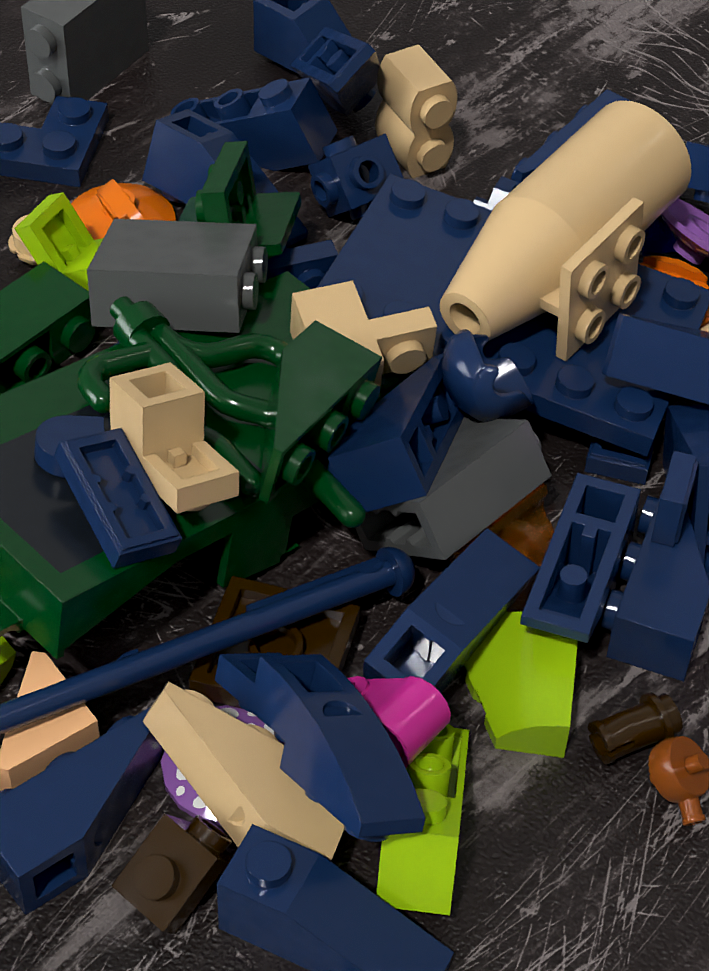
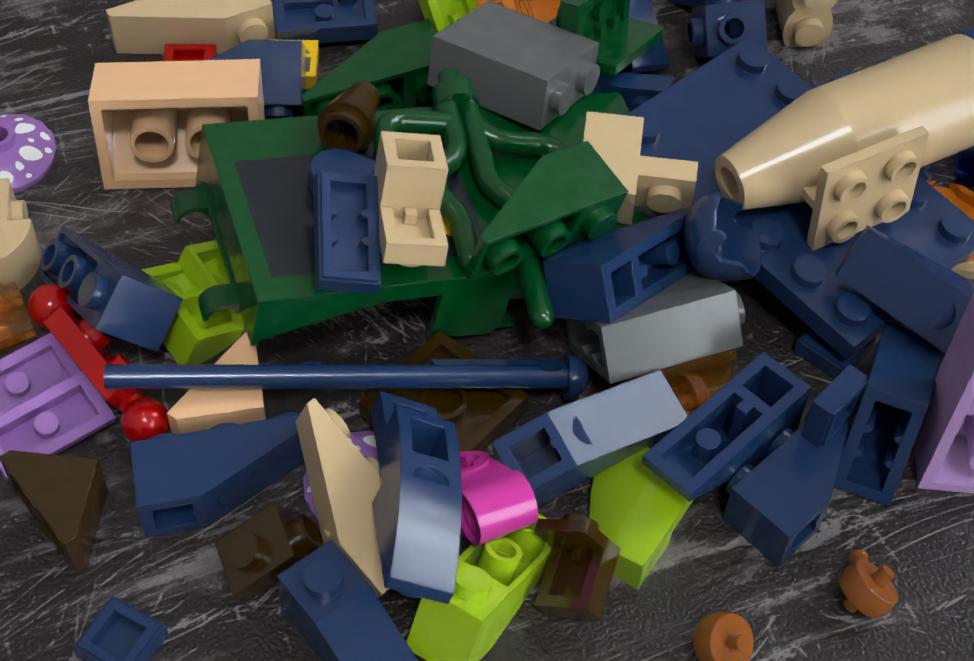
camera: 25 degrees right, 5 degrees up
dark brown pin [588,692,683,764] -> none
none -> dark brown cone [317,81,380,153]
none -> dark brown bracket [534,513,620,620]

